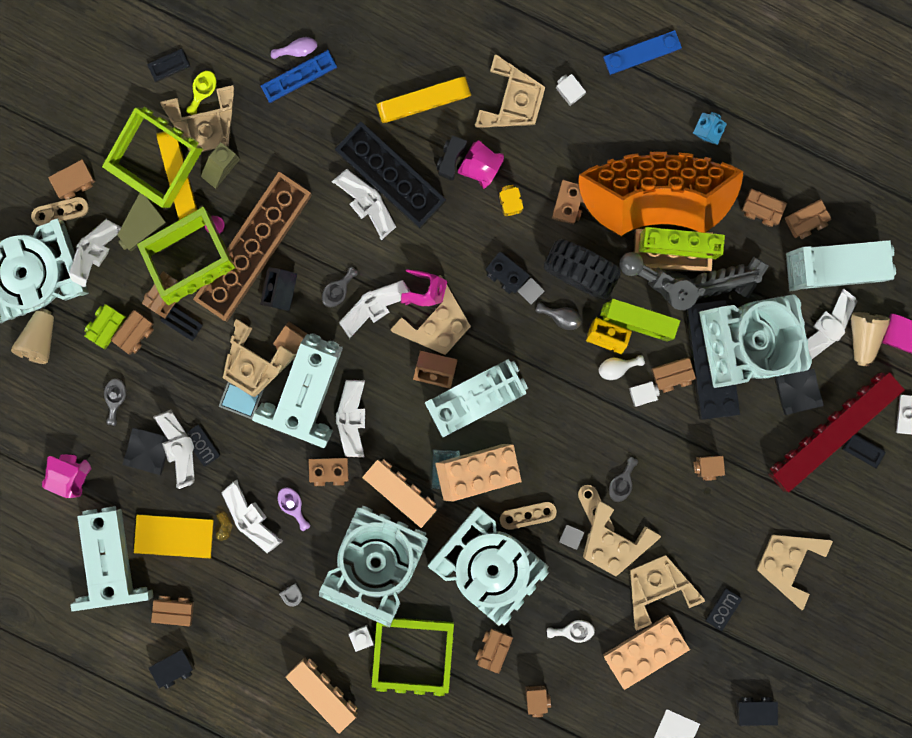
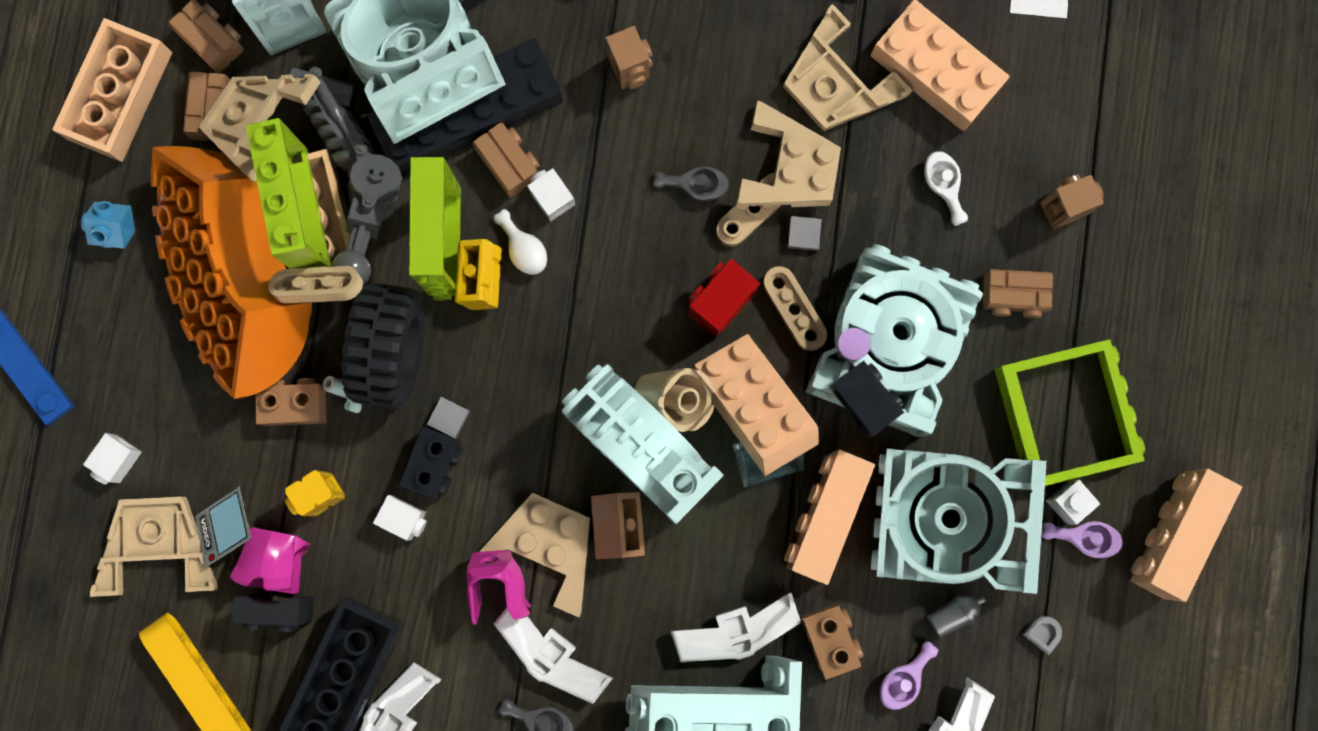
camera: 110 degrees left, 5 degrees down
flat silver piece [535,303,582,330] -> none
none -> light nougat brick [52,18,172,162]
none -> sticker [195,487,251,567]
none -> tan wing [199,74,321,182]
none -> tan plate [268,266,363,303]
none -> light aqua arm [323,376,362,413]
none -> white brick [373,495,427,541]
none -> tan cone [635,368,715,432]
none -> red brick [688,259,760,339]
none -> black brick [829,360,905,438]
none -> lavender tile [837,328,871,361]
none -> flat silver piece [927,595,986,638]
none -> lavender piece [1041,521,1122,558]

